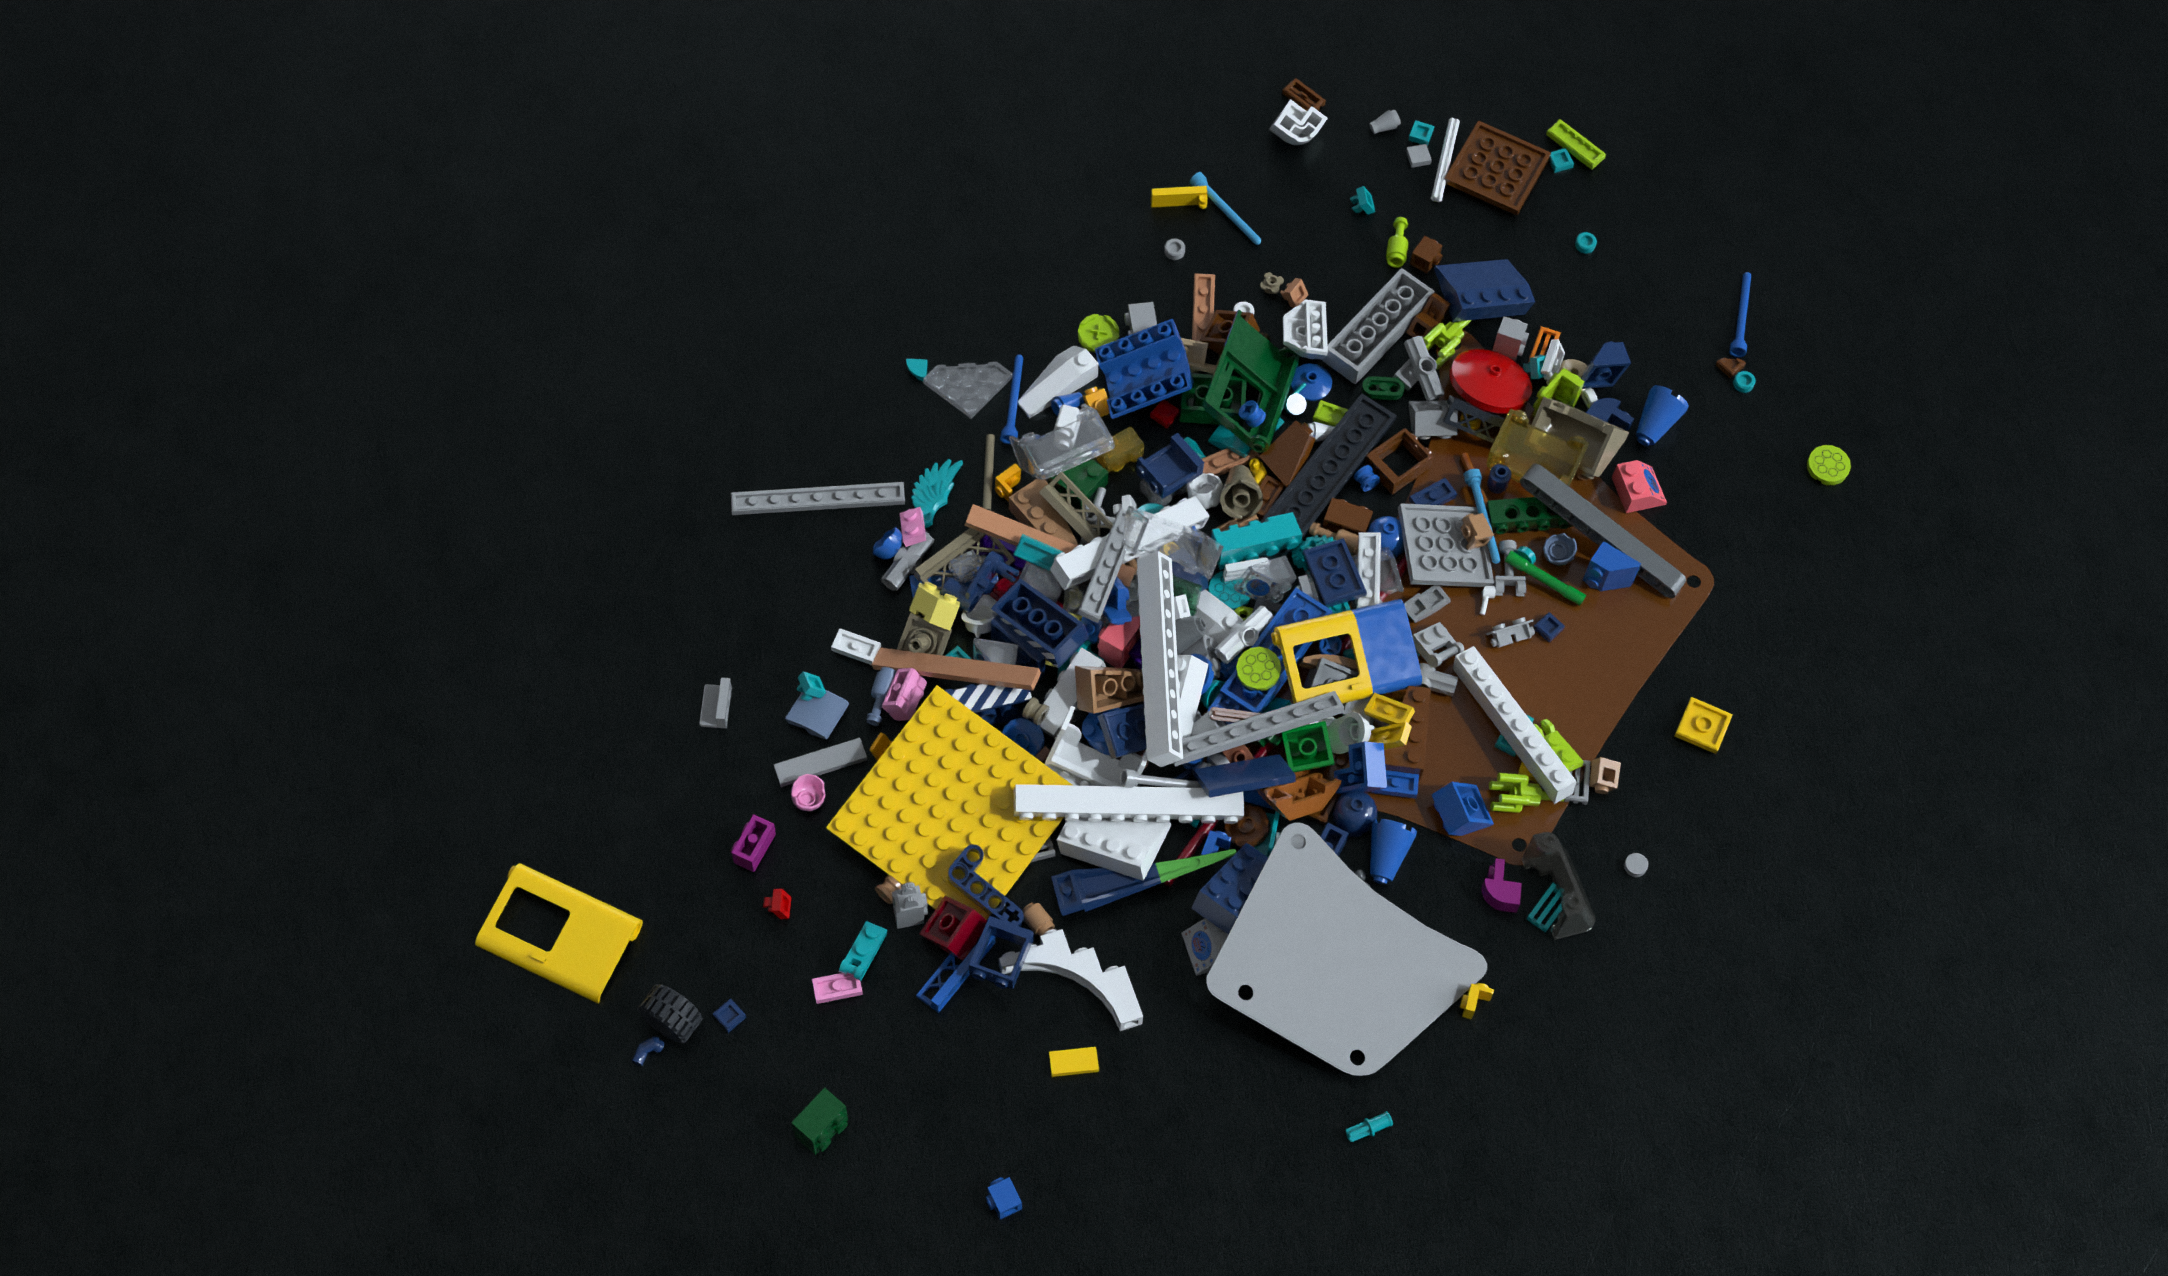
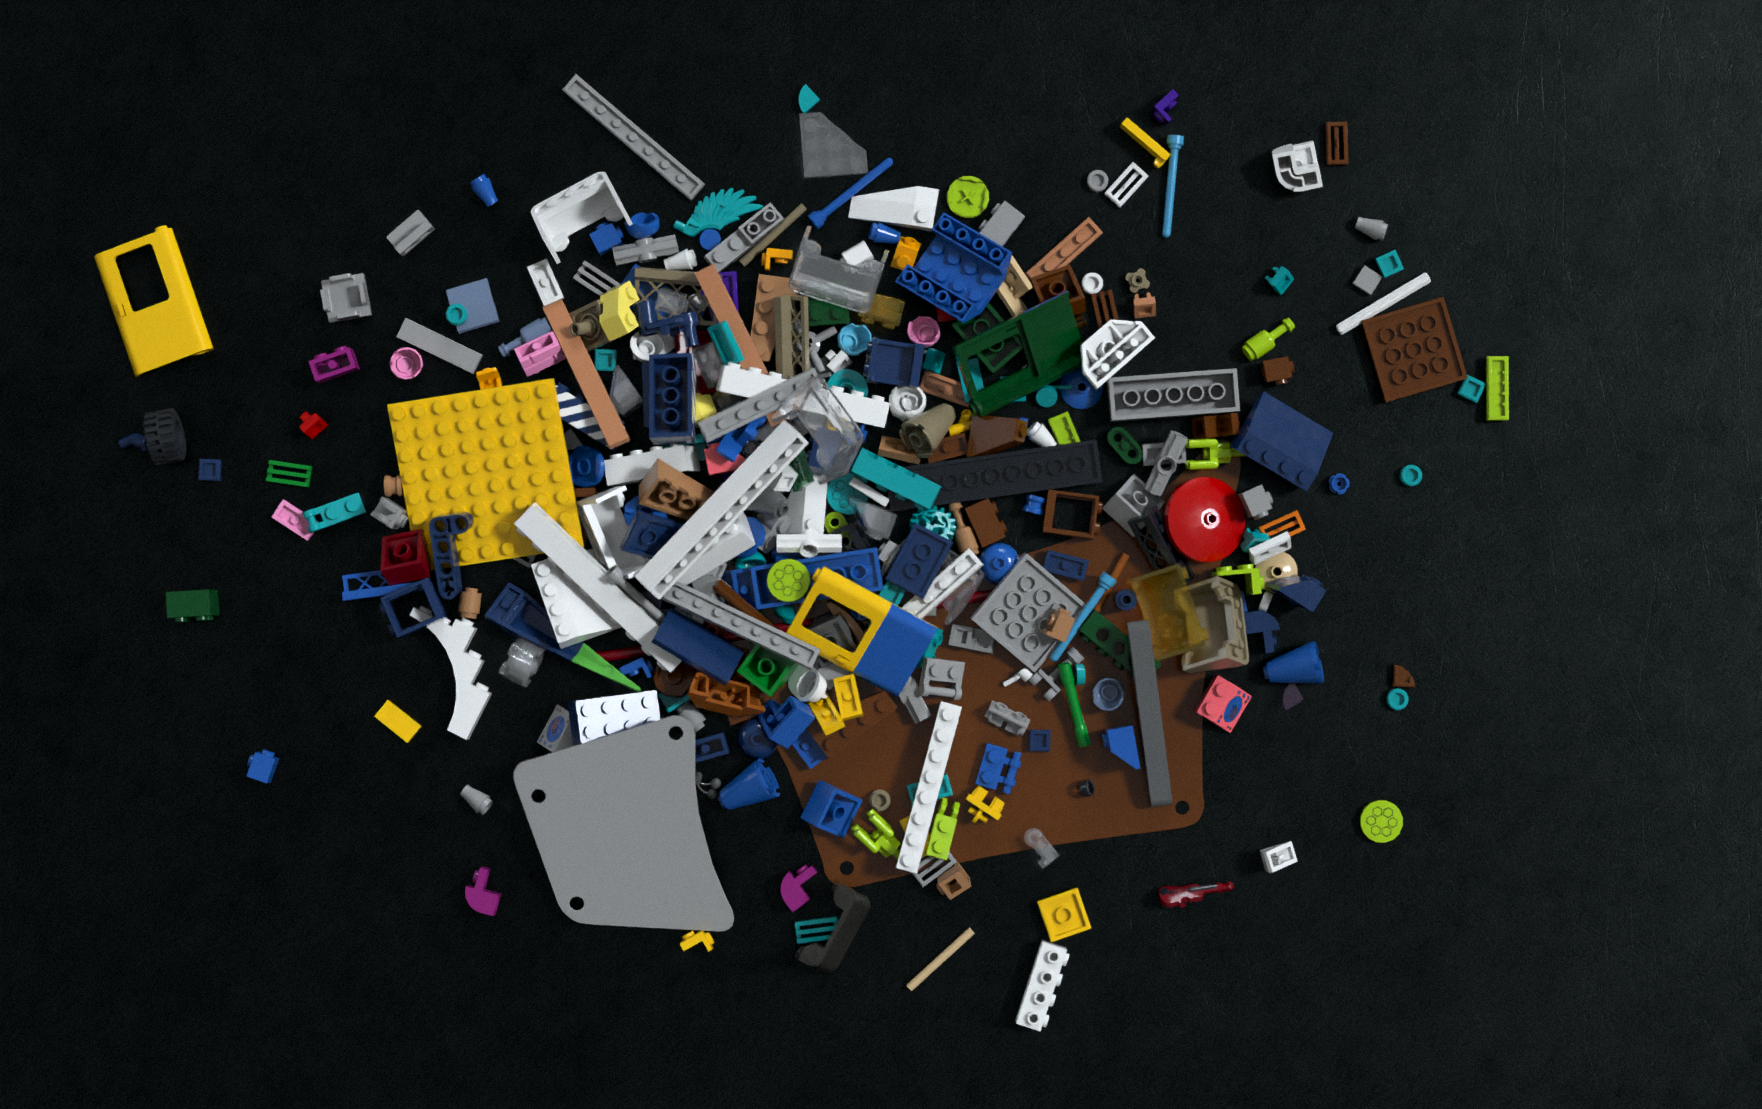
camera: 50 degrees right, 25 degrees up
teal tile [797,671,826,701] -> none
bright pink plate [900,507,926,547] -> none
dark tan wheel [1022,697,1050,726] -> none
blue wheel [1239,400,1266,428] -> none
teal axle [1345,1111,1393,1142] -> none
light grey tile [1624,853,1648,877] -> none
blue piece [1729,272,1751,357] -> none
none -> green tile [266,460,312,487]
none -> light grey panel [320,273,372,323]
none -> teal tile [446,304,468,326]
none -> light grey cone [460,785,493,815]
none -> magenta brick [465,866,501,916]
none -> blue cone [470,174,498,207]
none -> clear brick [499,638,545,688]
none -> white windscreen [531,172,633,264]
none -> light grey tile [573,260,620,296]
none -> blue brick [589,222,624,255]
none -> white cone [664,249,697,270]
none -> blue tile [700,229,721,251]
none -> light grey slope [704,202,784,273]
none -> medium azure hair [837,323,872,356]
none -> dark tan plate [869,789,891,811]
none -> tan bar [906,927,975,991]
none -> bright pink hair [907,316,940,348]
none -> yellow hips [966,785,1005,823]
none -> blue plate [975,743,1022,794]
none -> white brick [1015,940,1069,1032]
none -> clear leg [1024,828,1060,869]
none -> black hinge [1077,779,1095,797]
none -> reddish brown tile [1091,289,1119,330]
none -> white tile [1104,162,1148,208]
none -> dark purple bracket [1152,89,1179,125]
none -> dark red piece [1158,882,1234,908]
none -> white slope [1259,841,1298,873]
none -> clear purple tile [1282,683,1304,710]
none -> blue plate [1329,473,1350,494]

